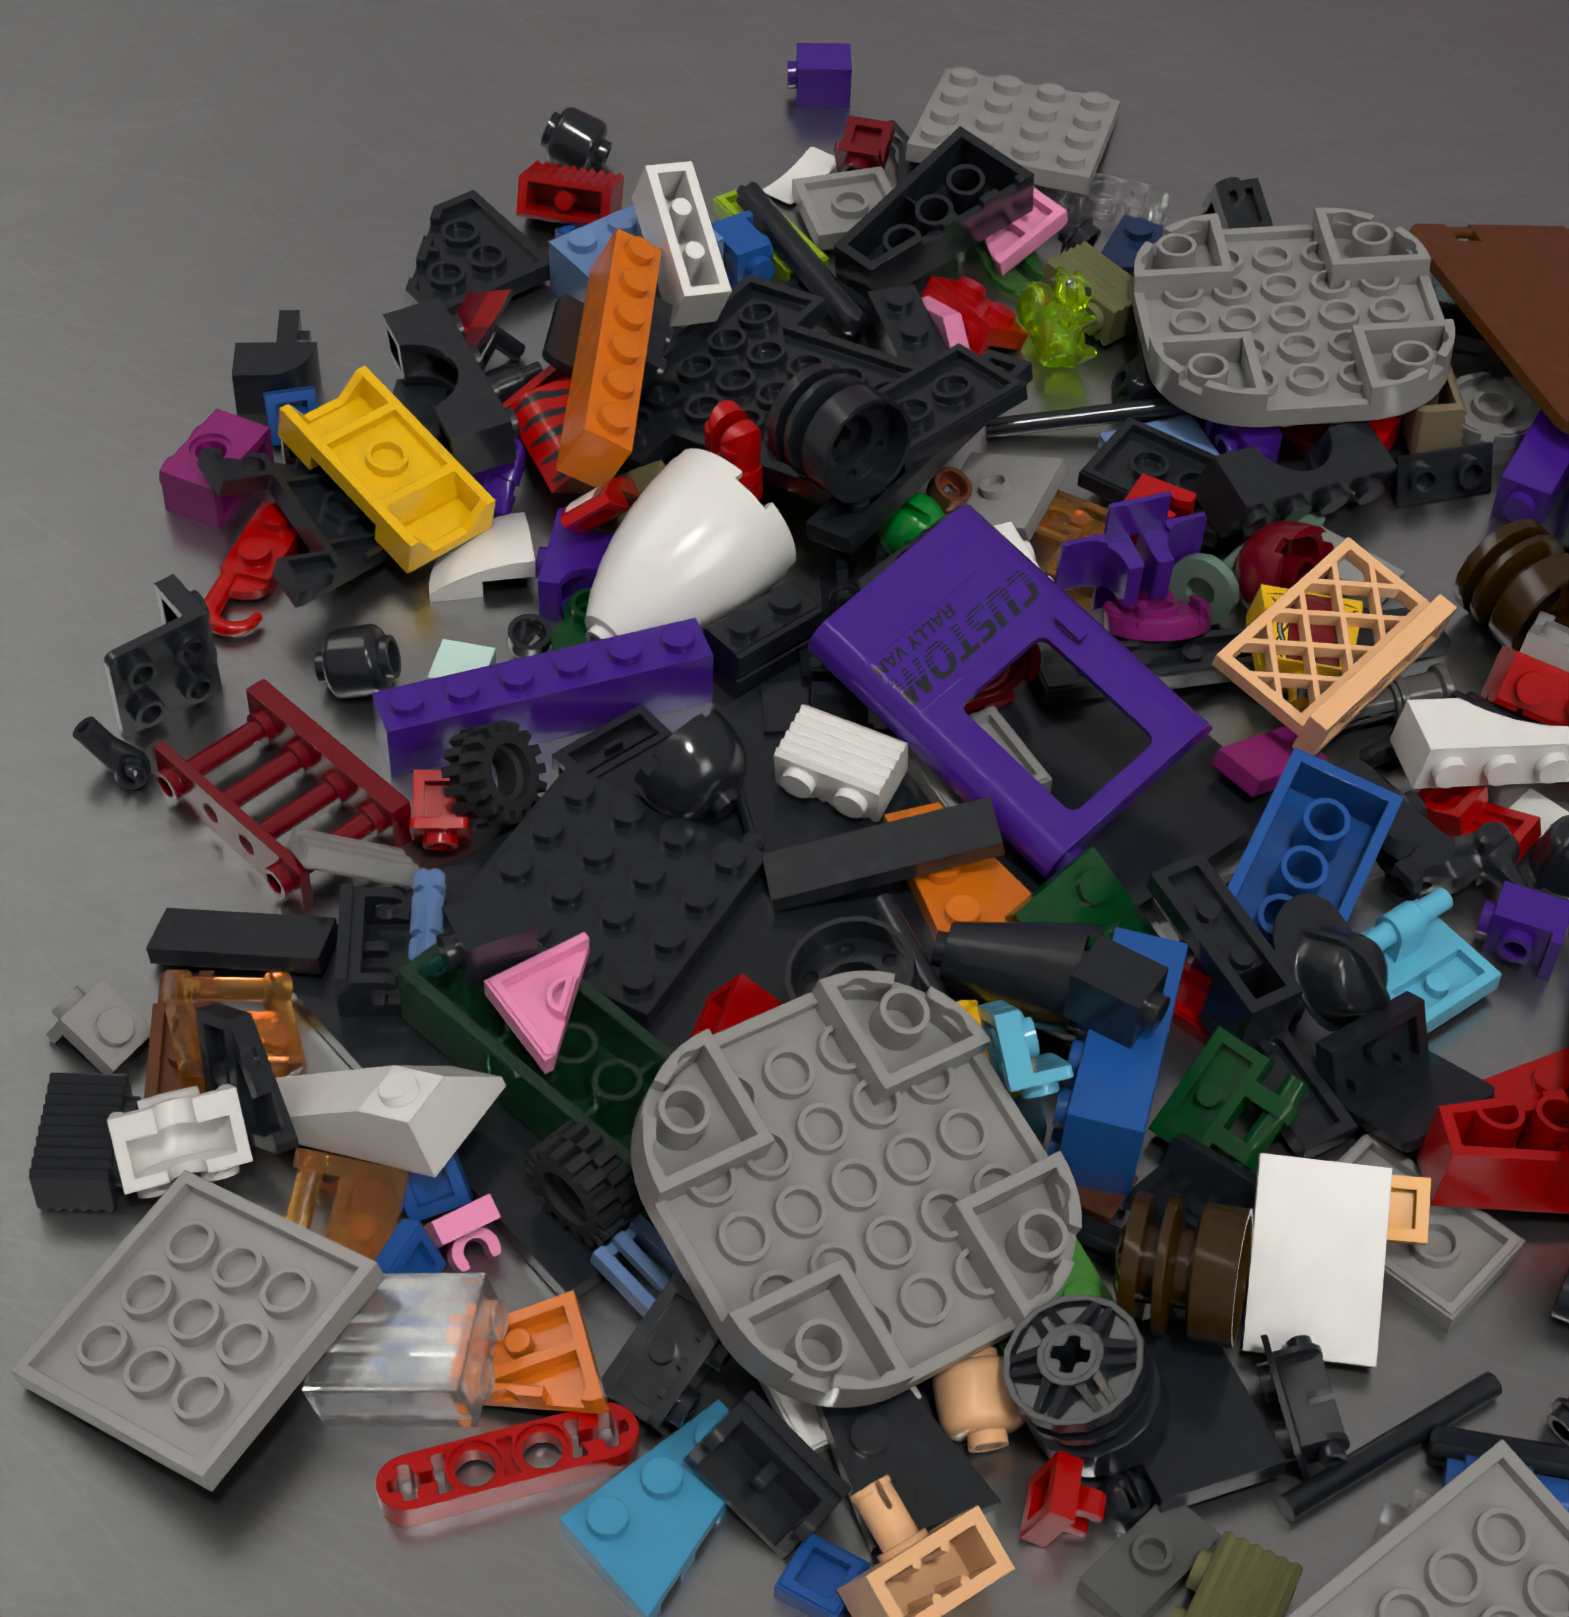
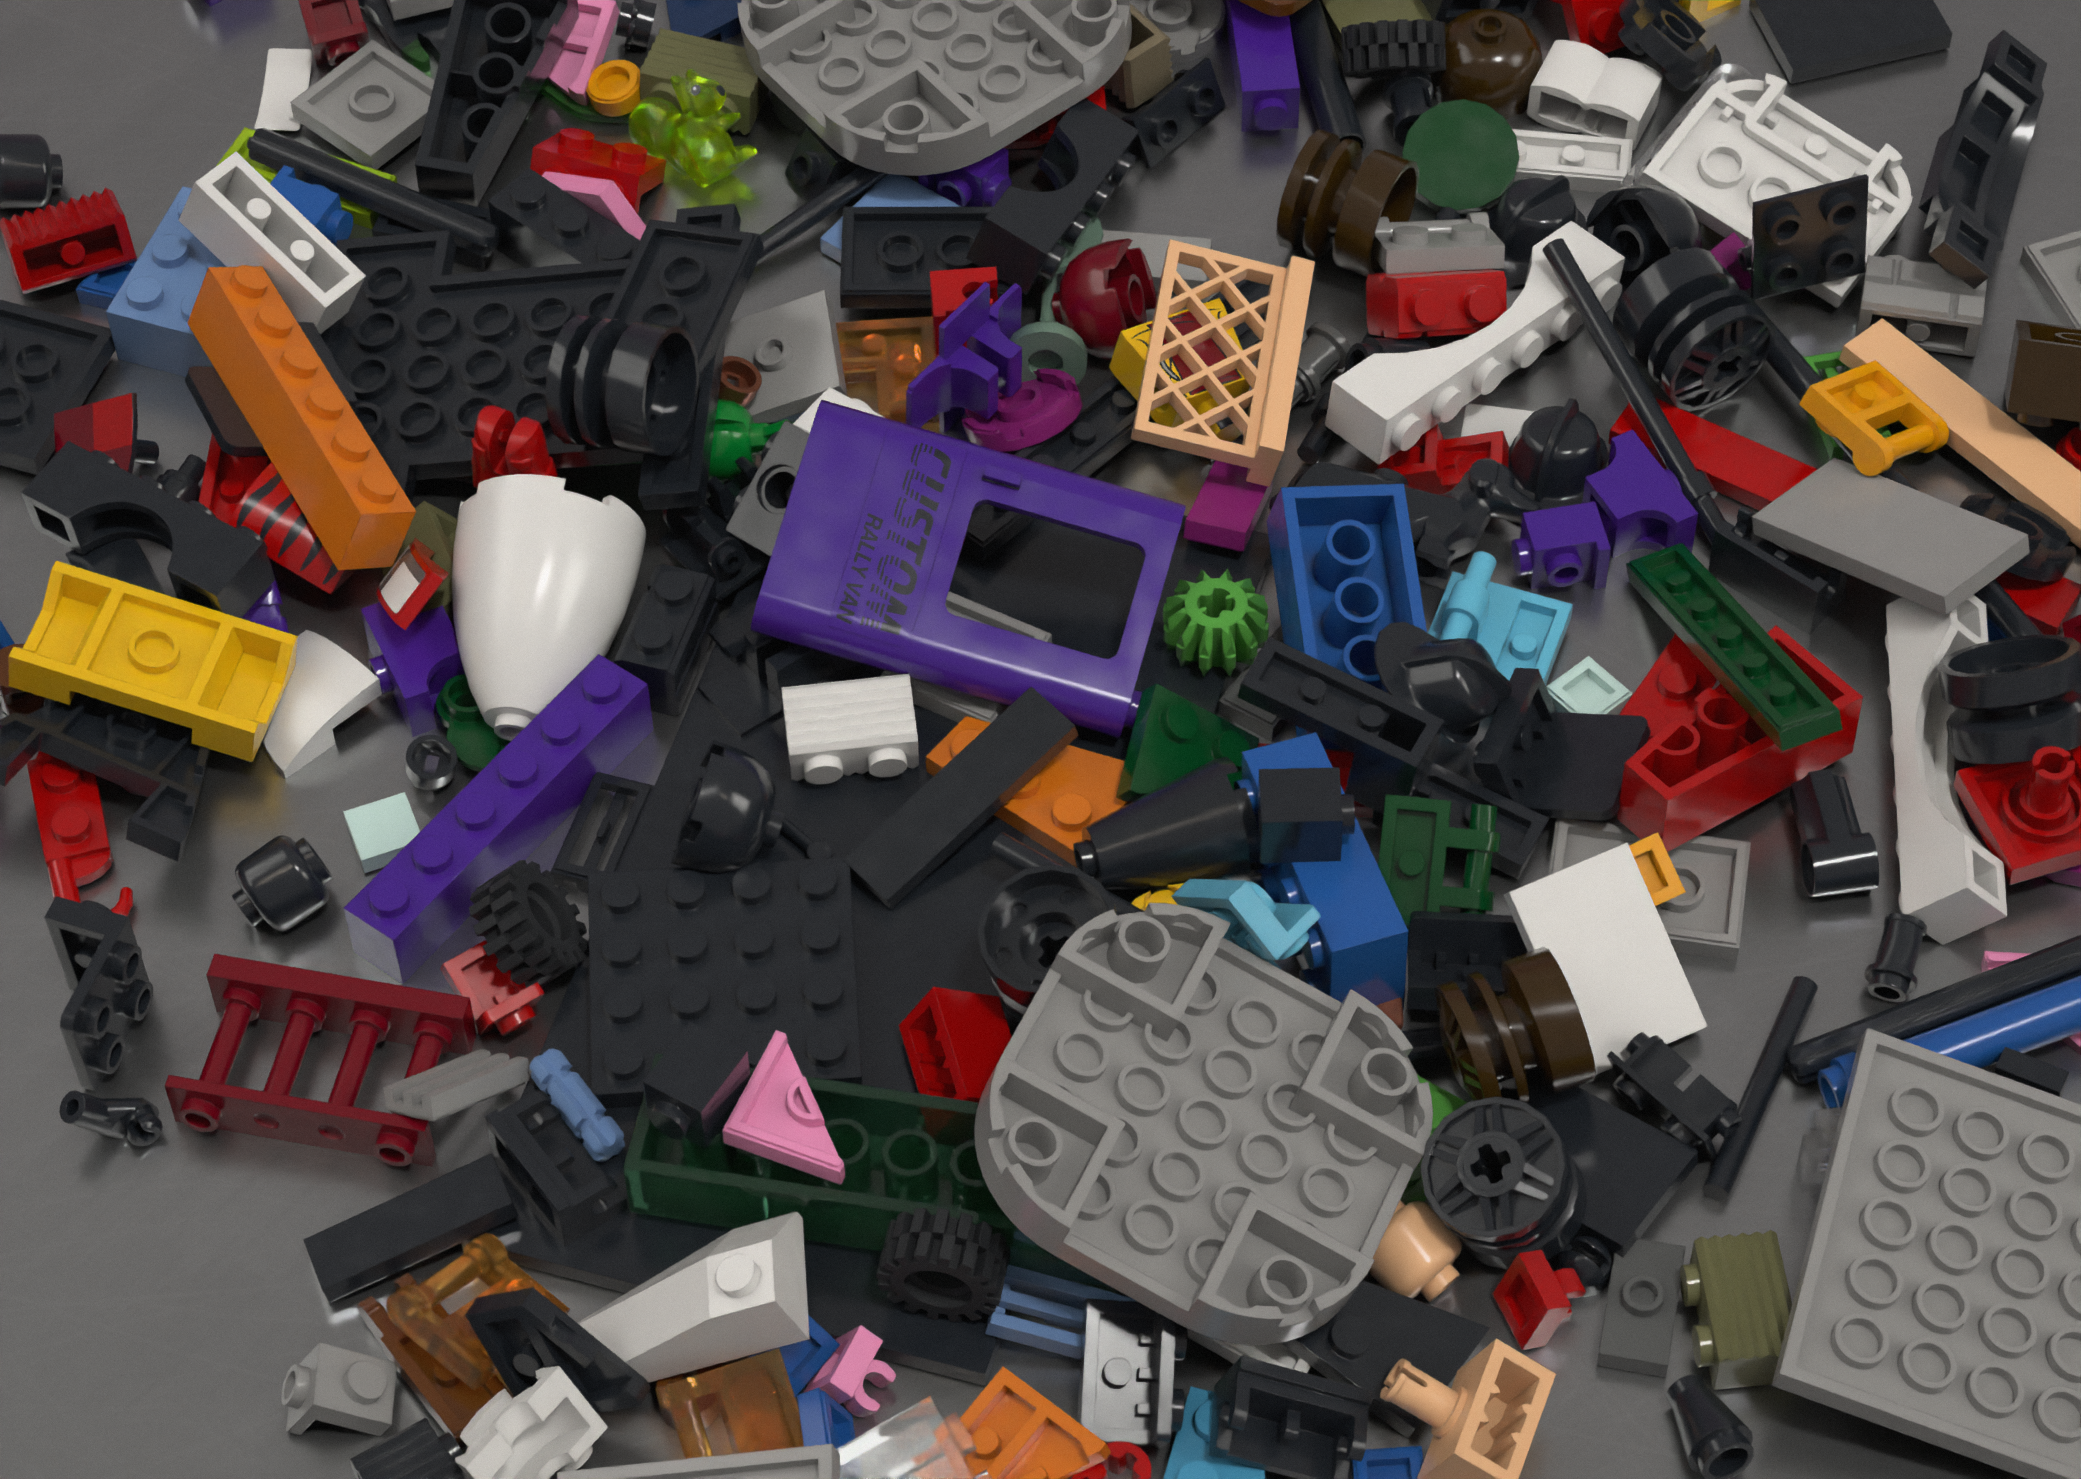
camera: 30 degrees left, 5 degrees up
none -> light orange tile [586,60,641,117]
none -> bright green gear [1163,568,1269,676]
none -> light aqua tile [1546,656,1633,715]

